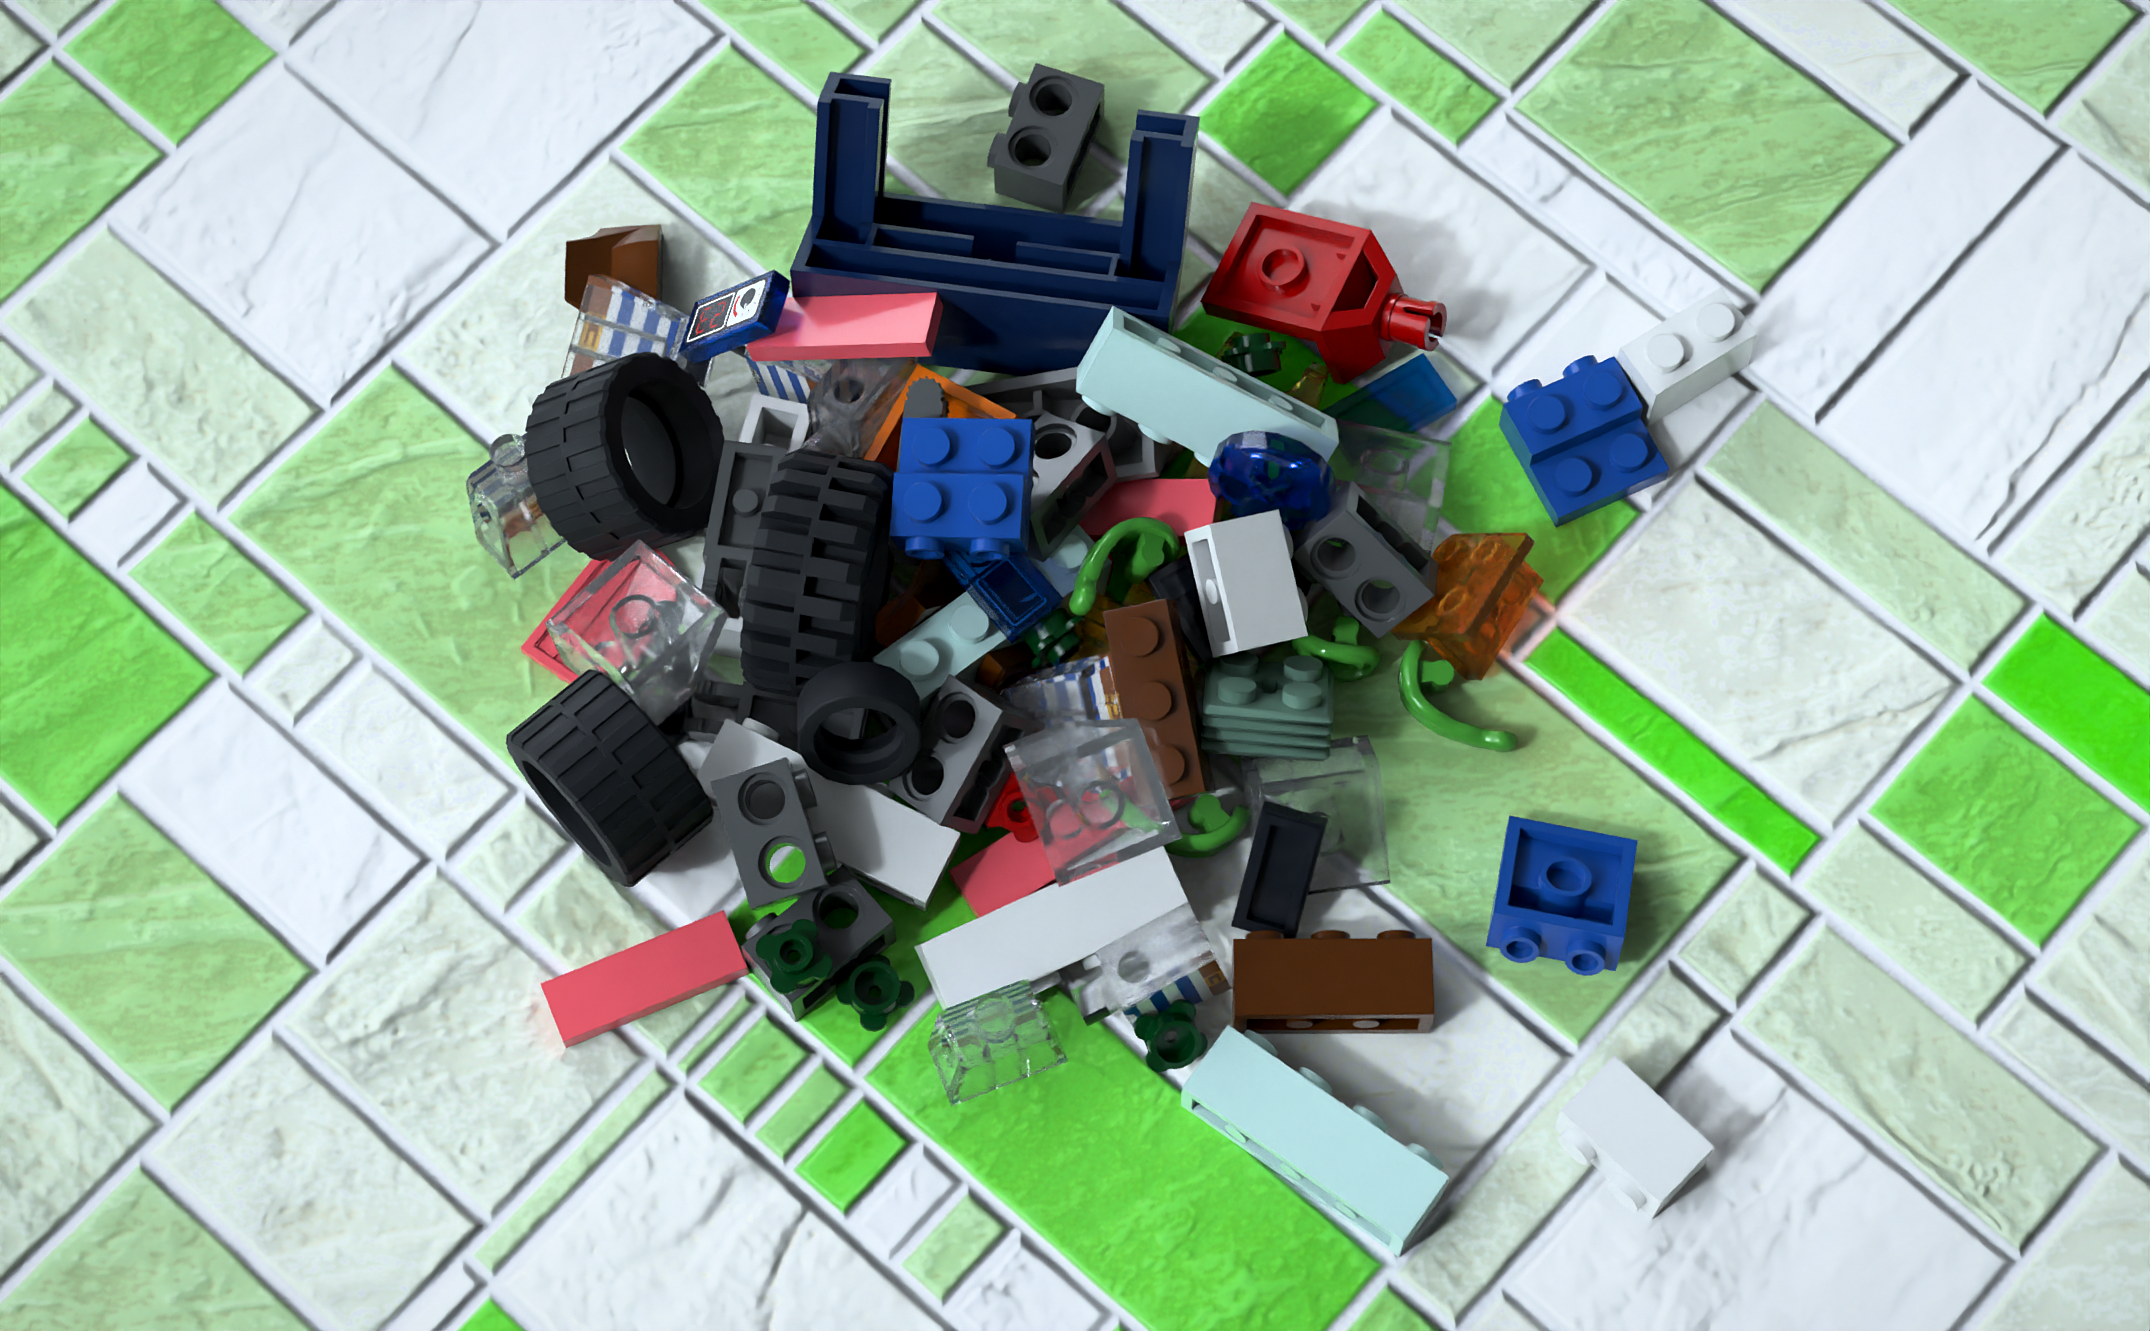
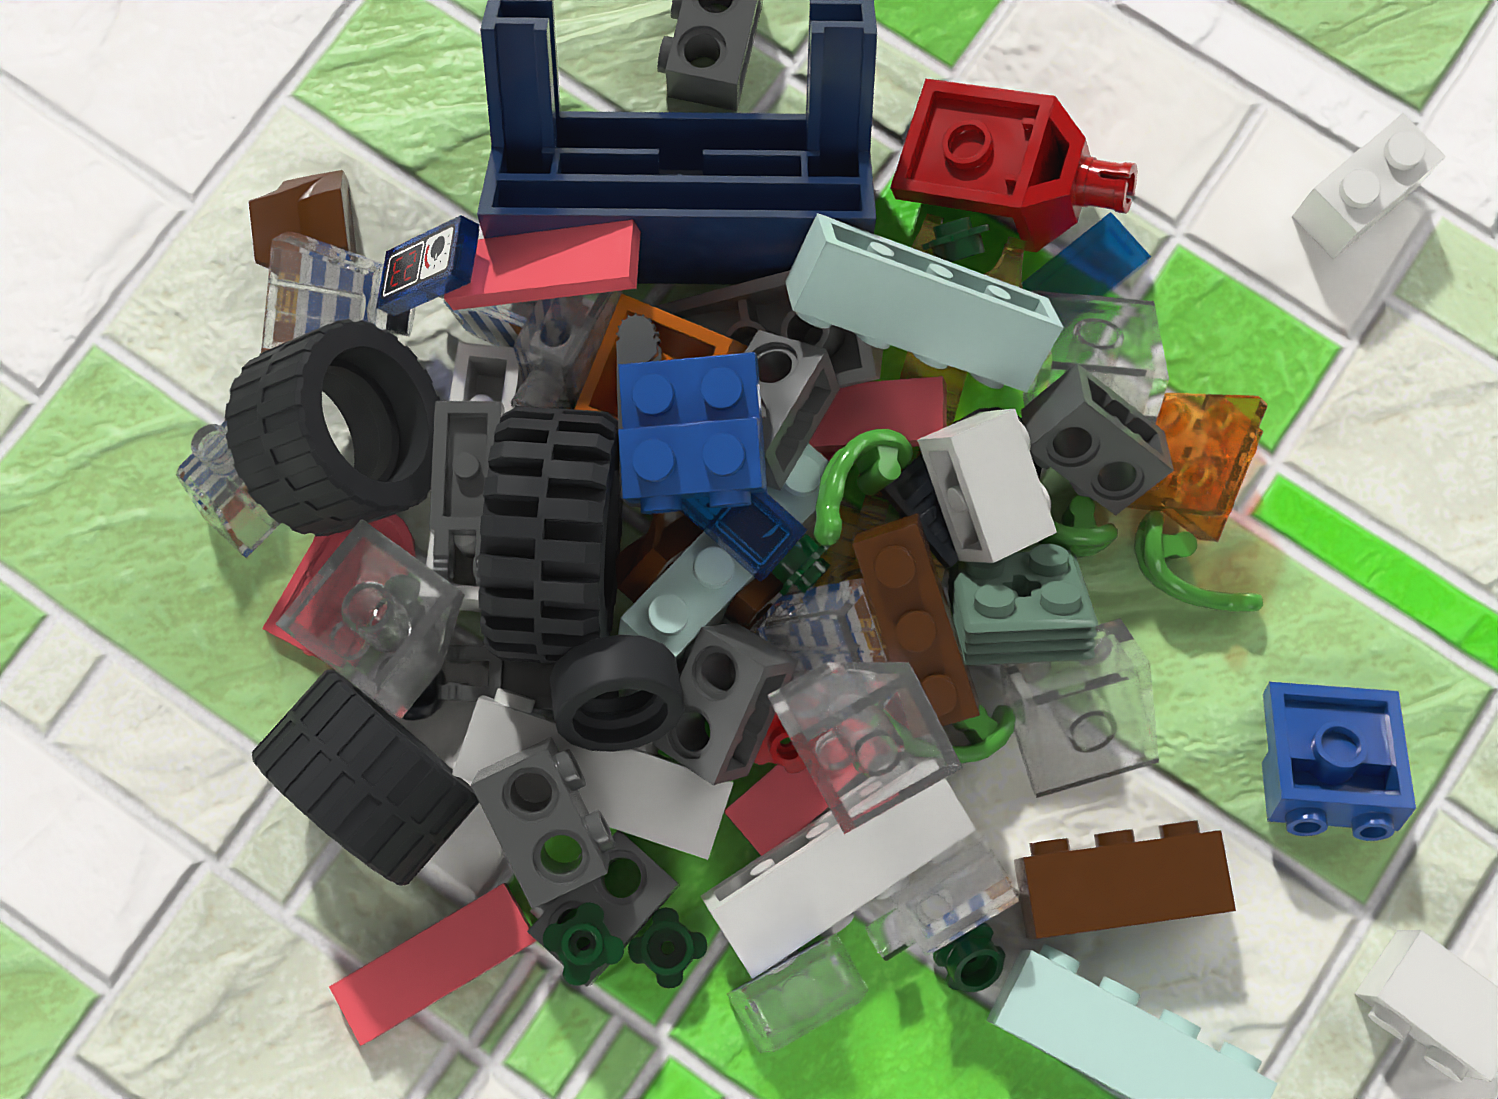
camera: 10 degrees left, 10 degrees up
clear blue tile [1207,430,1337,531] -> none
black tile [1231,801,1328,939] -> none
blue plate [1499,355,1670,528] -> none

